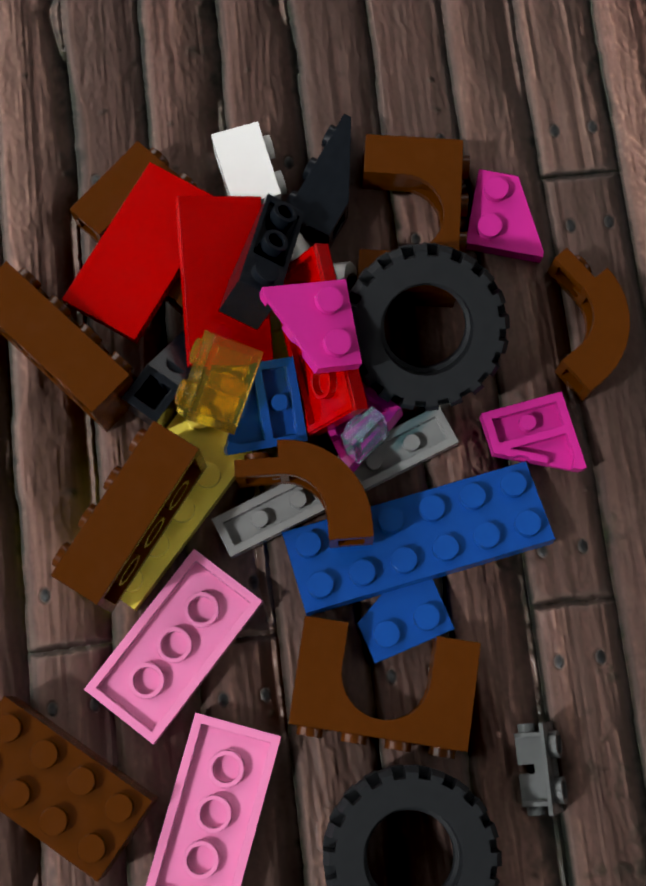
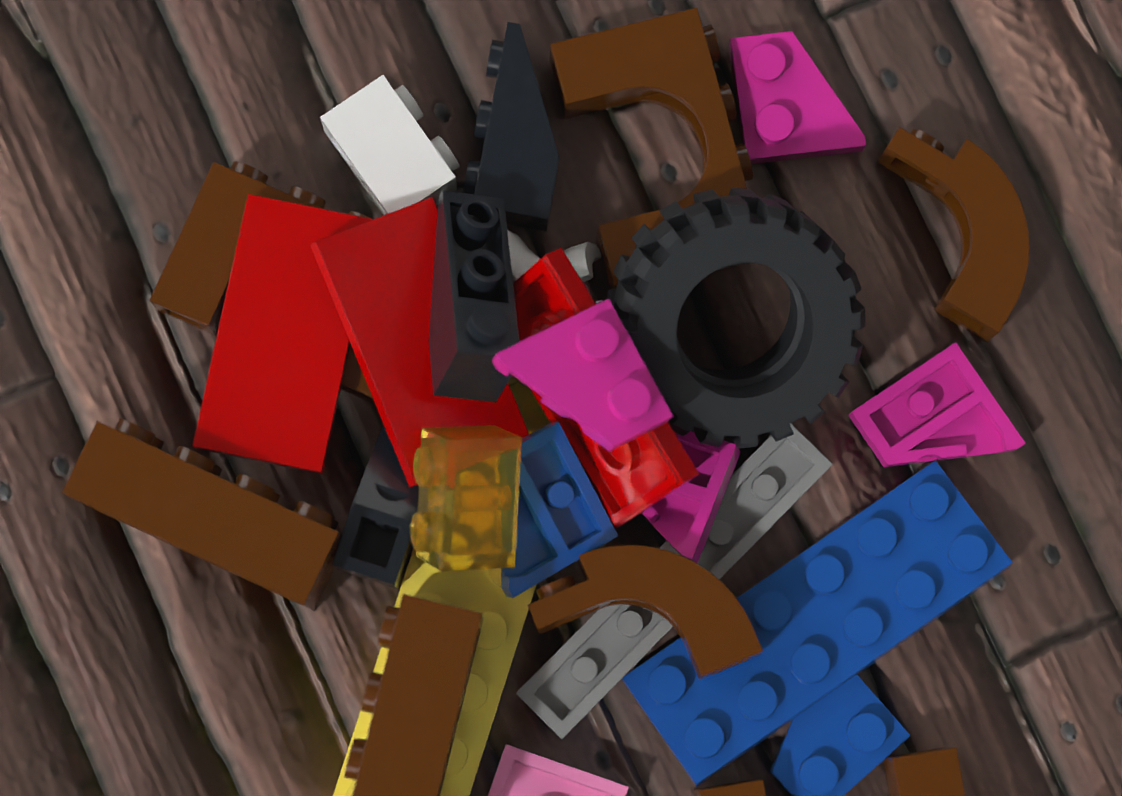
camera: 25 degrees left, 5 degrees up
clear light blue plate [341,406,389,465] -> none

